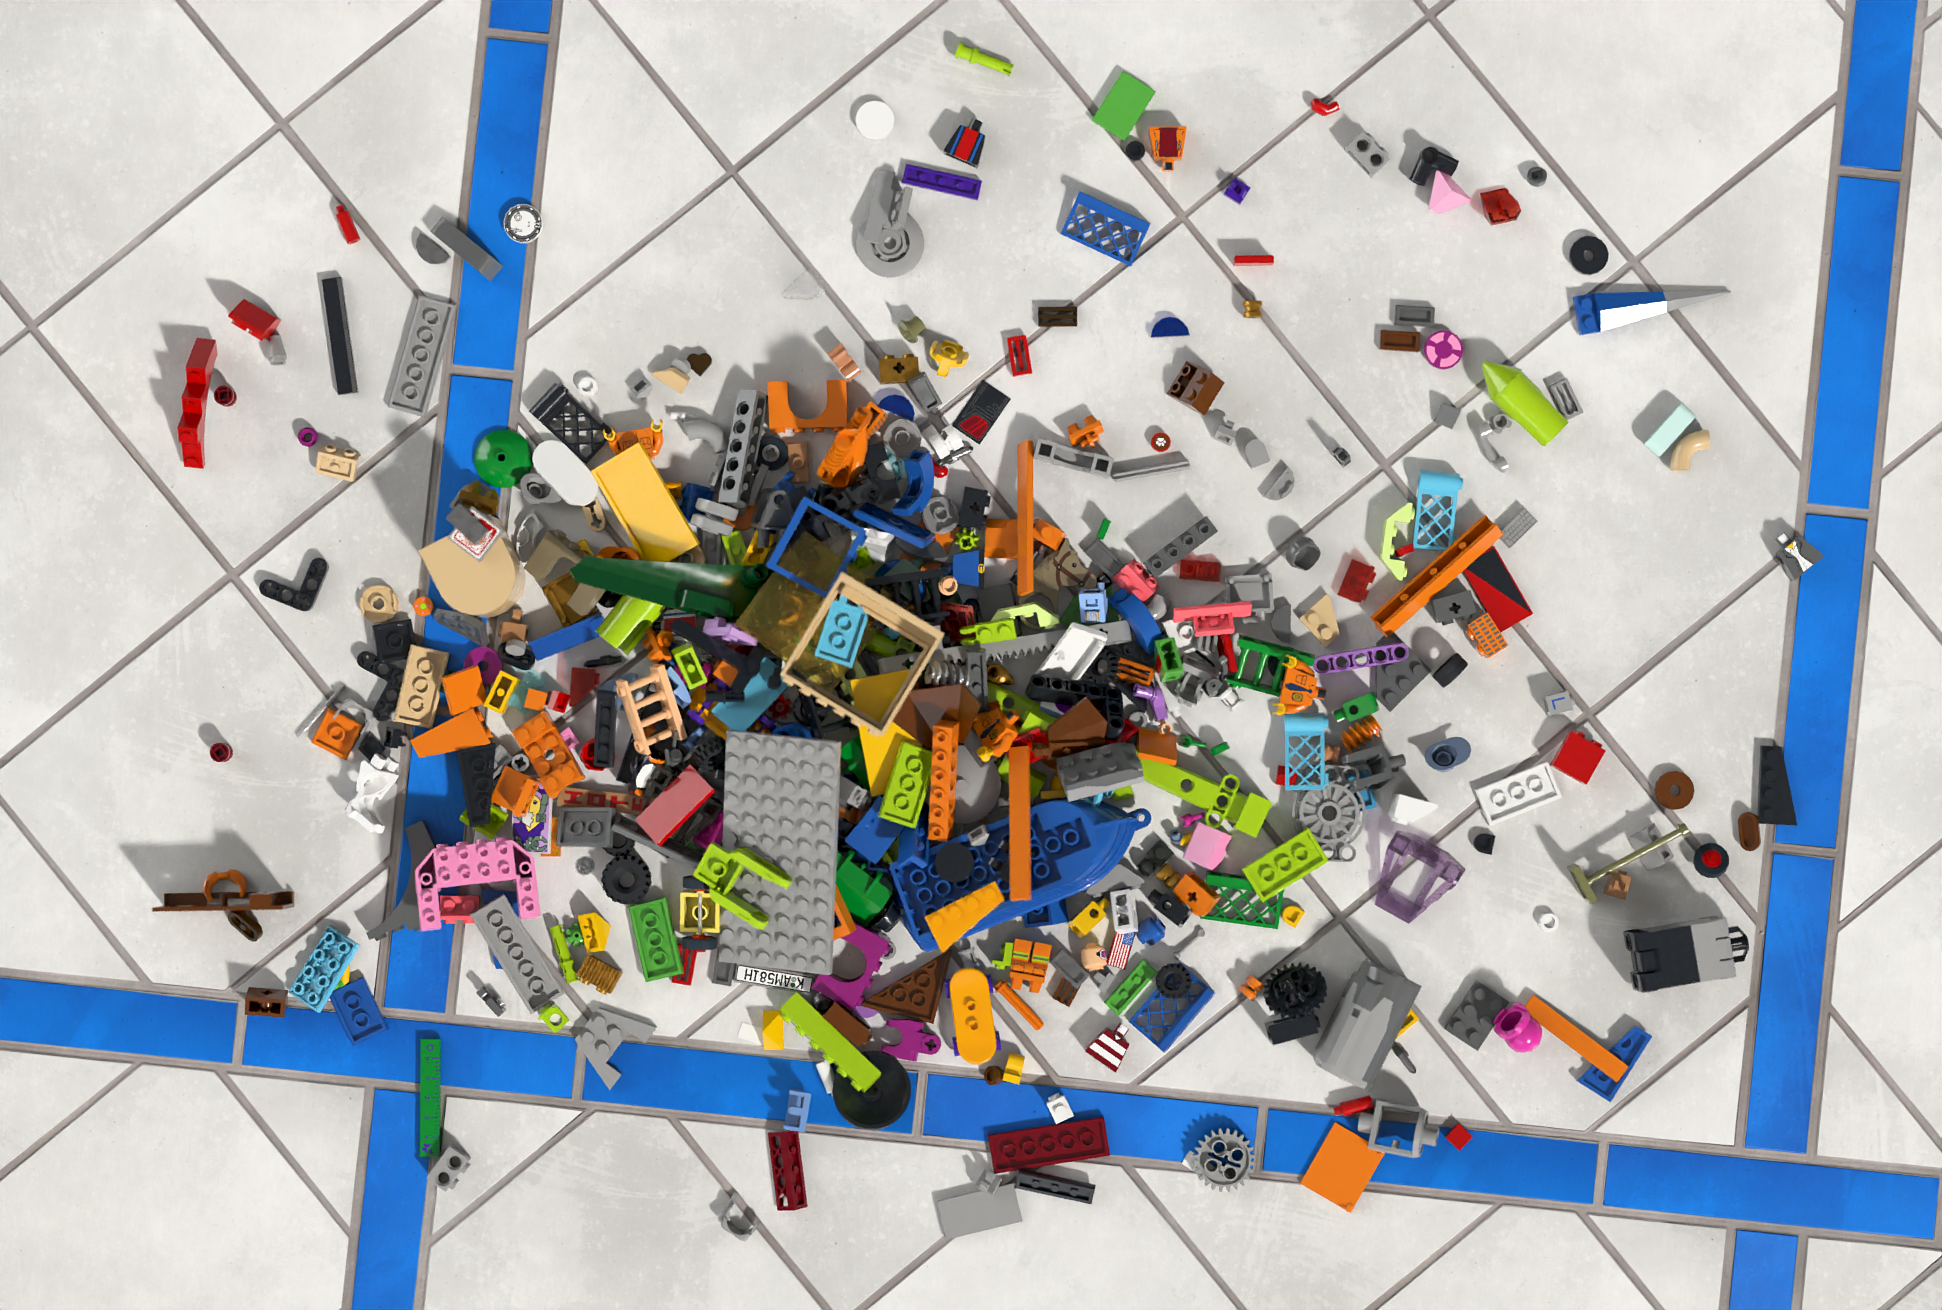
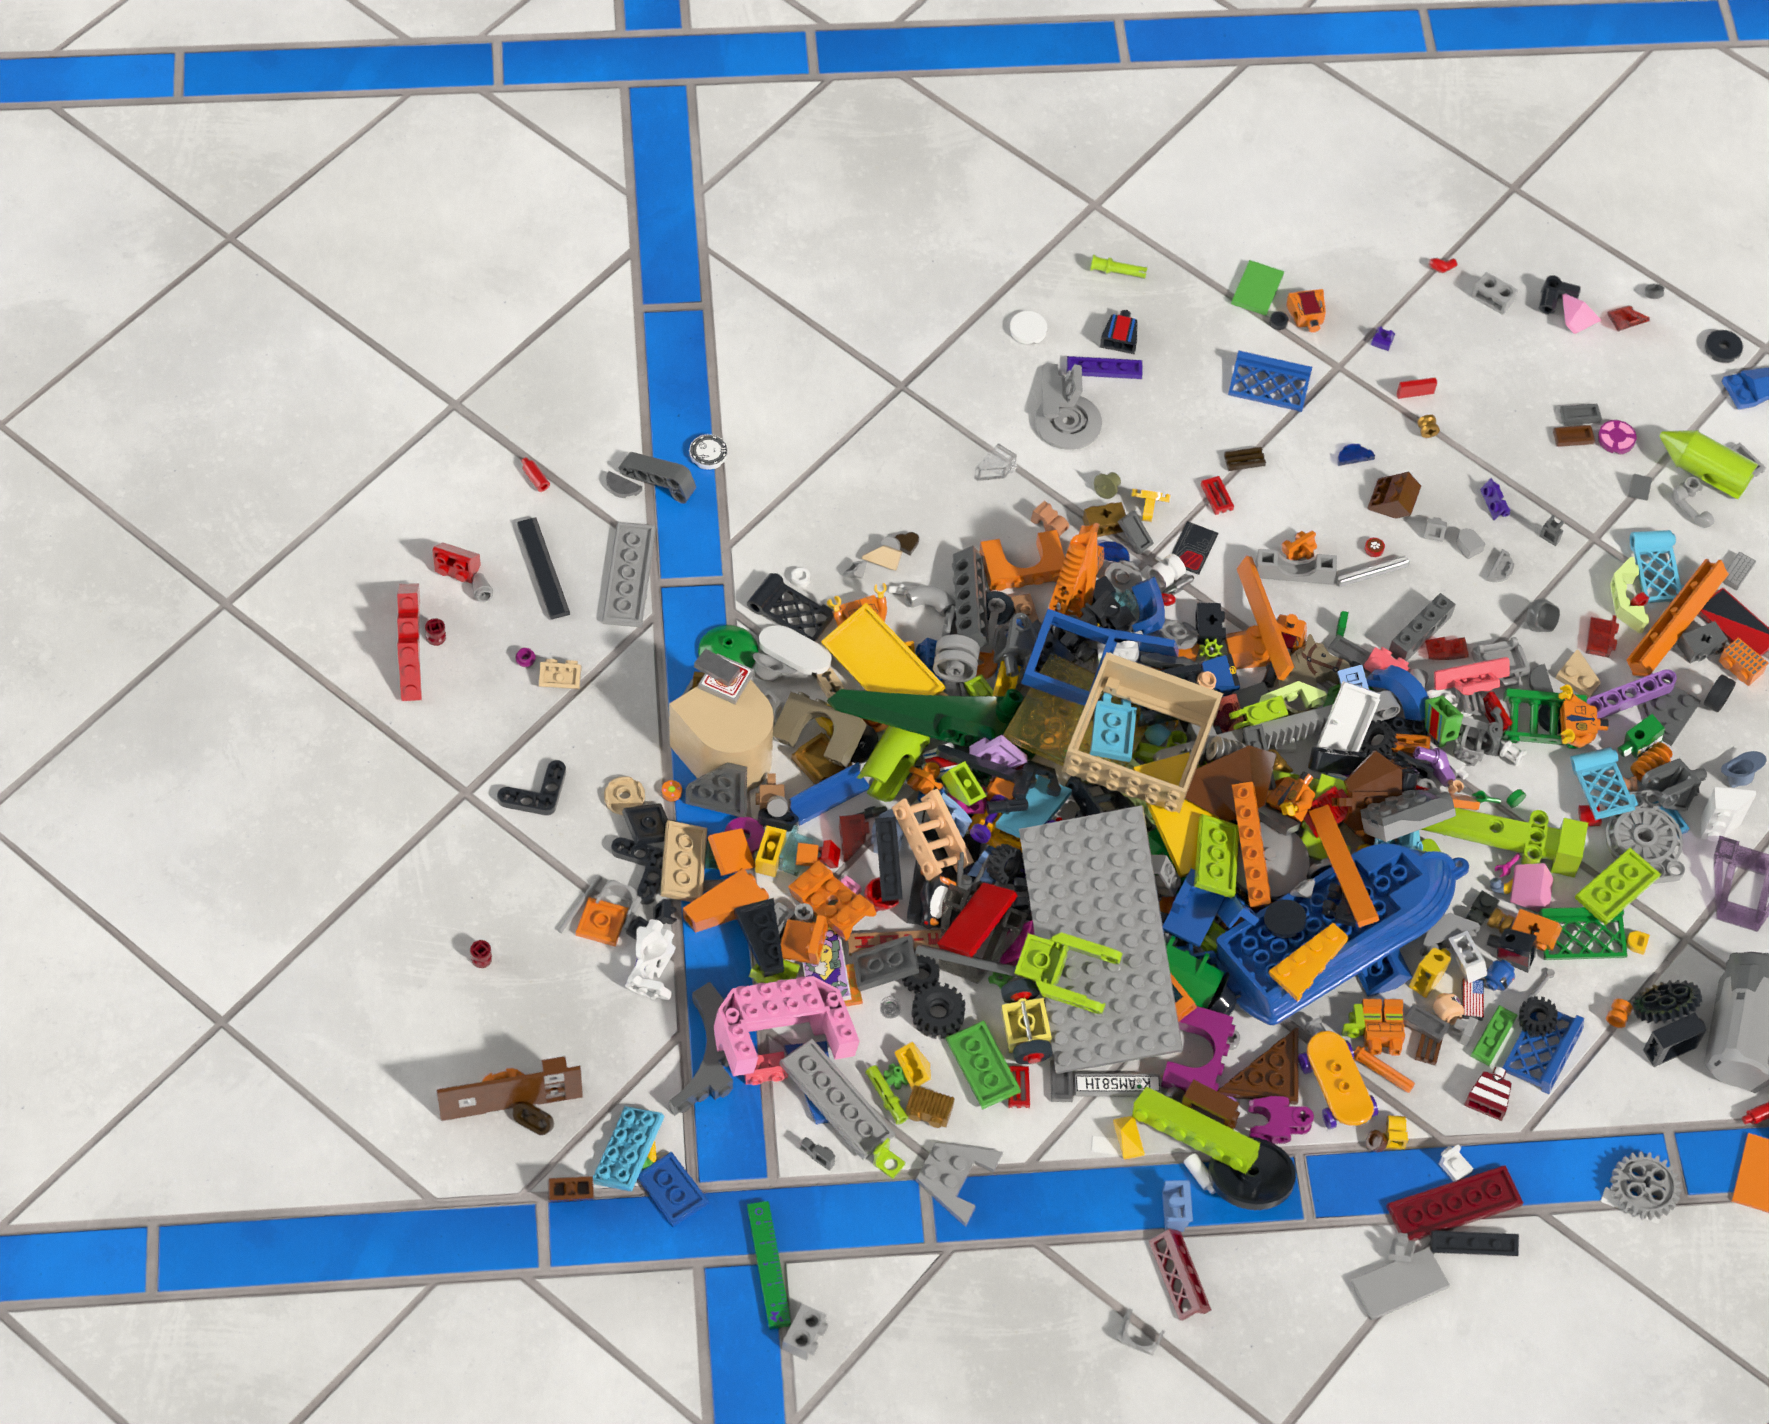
camera: 20 degrees left, 30 degrees down
none -> dark purple hinge [1480,478,1510,520]

